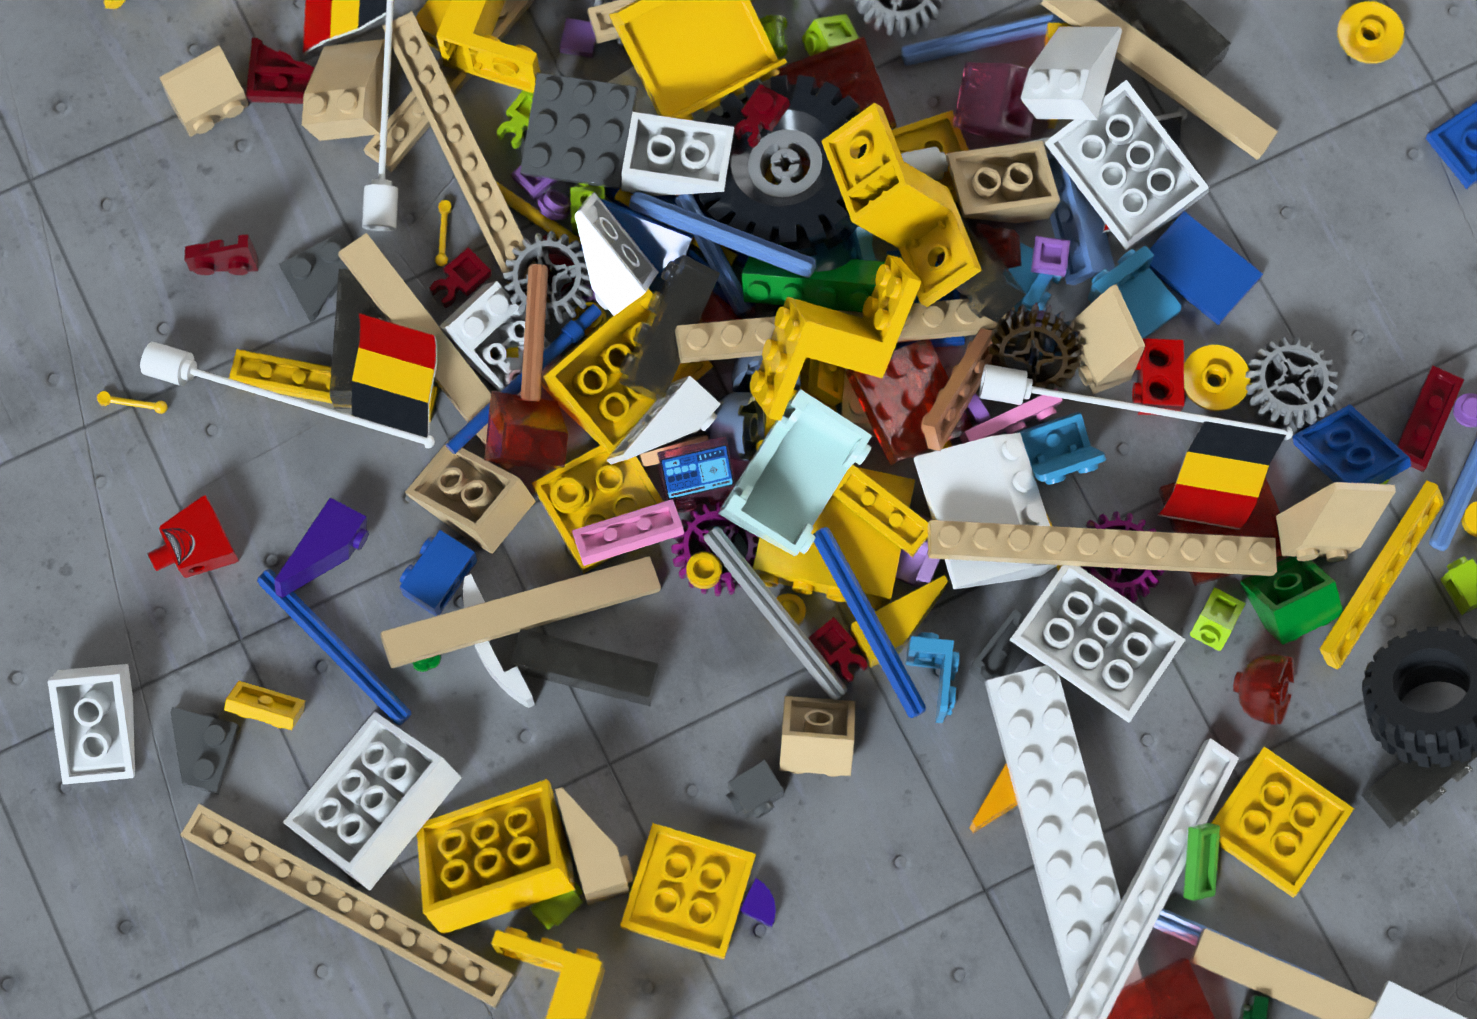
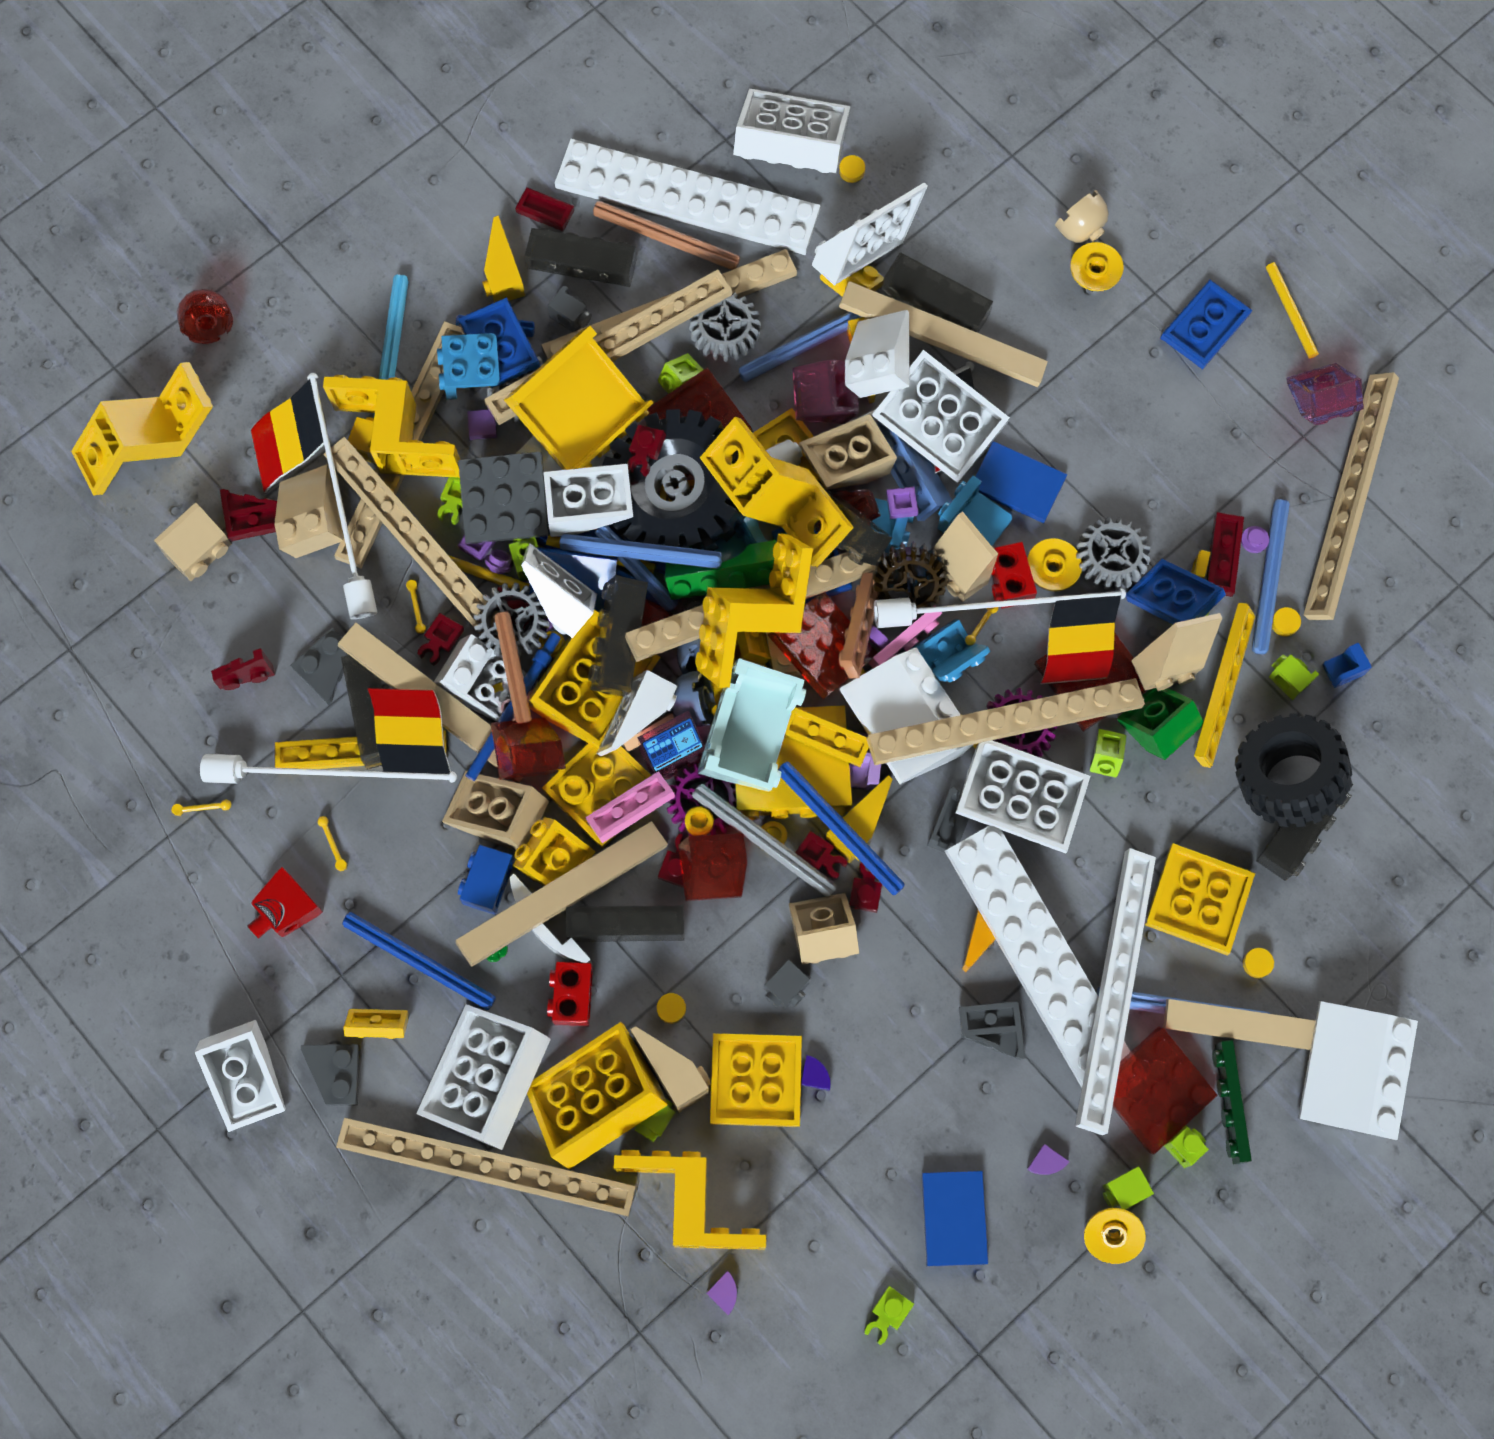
camera: 15 degrees left, 0 degrees up
dark purple slope [274,498,369,598] -> none
clear neon green bush [759,15,788,58] -> none
dark azure bracket [905,632,959,724] -> none
bright green tile [1184,823,1220,901] -> none
clear red cylinder [1233,653,1295,726] -> none
none -> yellow hinge [317,816,347,871]
none -> yellow plate [513,817,596,886]
none -> red brick [547,962,593,1026]
none -> yellow tile [657,993,686,1024]
none -> dark red plate [658,833,697,888]
none -> clear red slope [678,833,747,901]
none -> dark red plate [849,862,882,913]
none -> dark grey wing [959,1001,1025,1060]
none -> yellow hinge [965,607,999,646]
none -> yellow tile [1191,550,1211,579]
none -> yellow tile [1243,948,1274,978]

